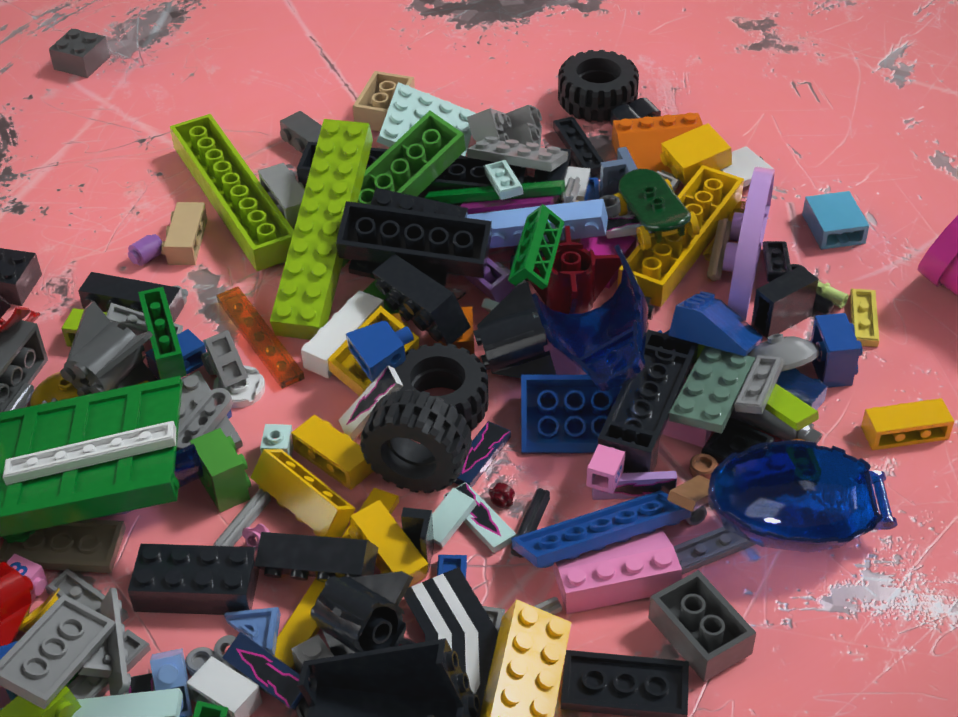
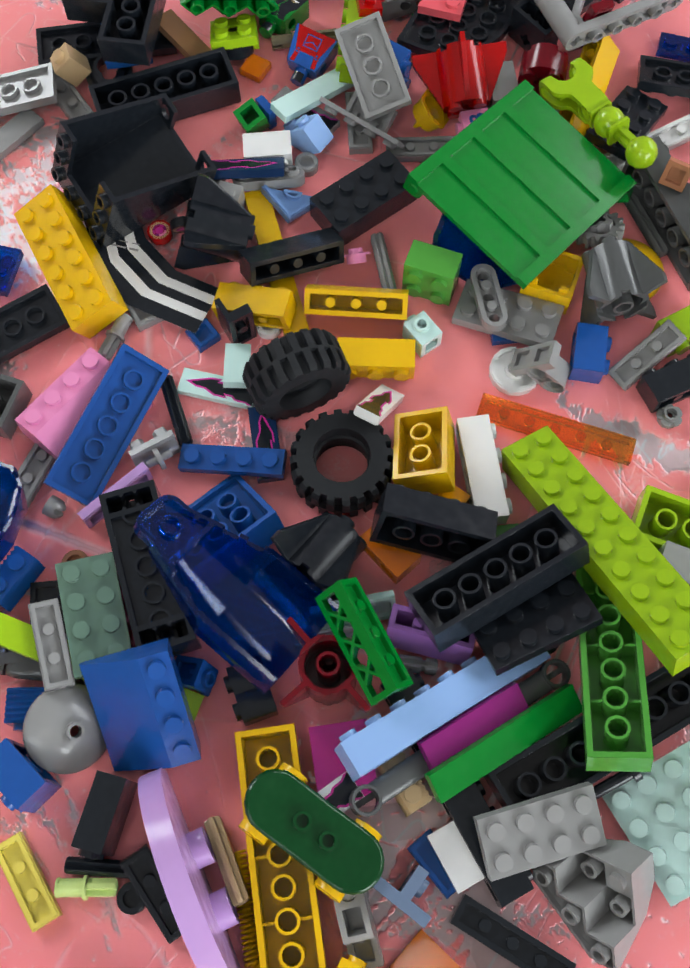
camera: 140 degrees right, 25 degrees up
white tile [3,421,176,485] -> none
green brick [138,287,187,380] -> none
blue torso [346,321,414,382] -> none
light aqua tile [484,160,524,200] -> none
dark red plate [489,482,515,508] -> none
light grey axle [562,177,581,203] -> none
bright pink brick [586,444,625,494] -> none
medium nougat tile [667,475,723,512] -> none
none -> light grey hips [128,426,181,470]
none -> blue plate [178,443,288,478]

